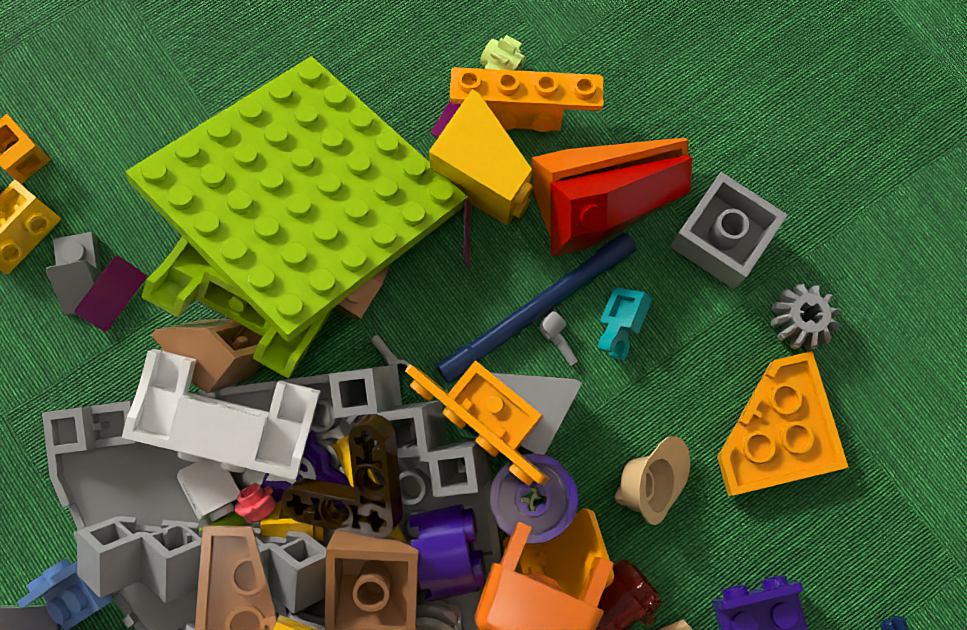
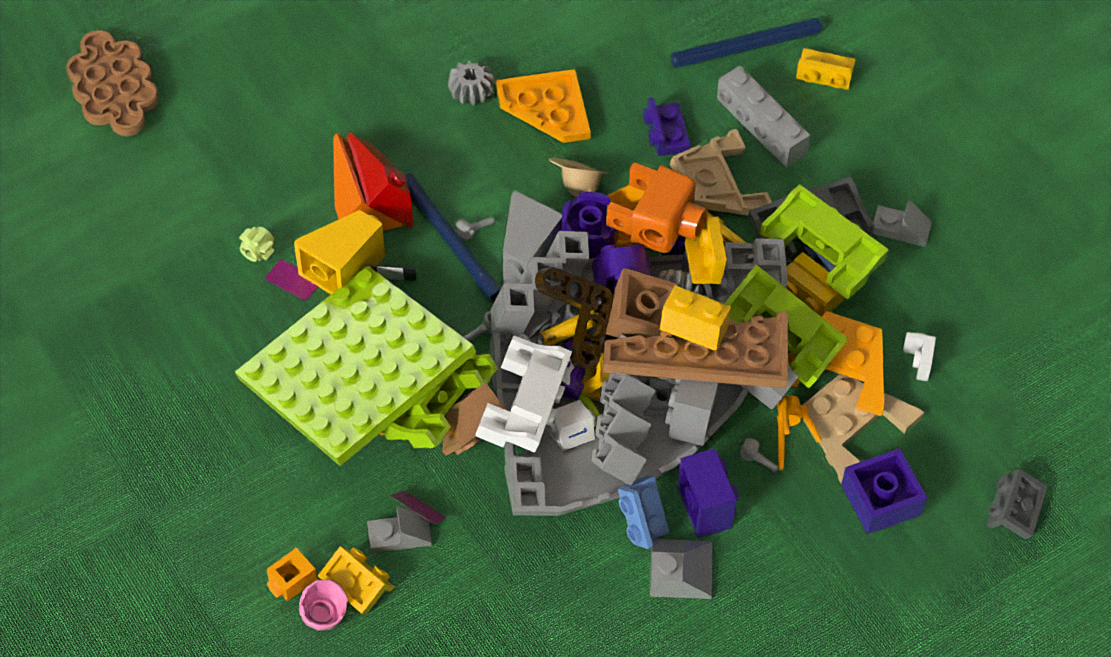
camera: 85 degrees left, 20 degrees down
coral plate [235,483,276,523] -> none
light orange bracket [405,360,550,486] -> none
light orange bracket [450,67,603,132] -> none
teal plate [598,287,653,361] -> none
light grey brick [669,172,787,289] -> none

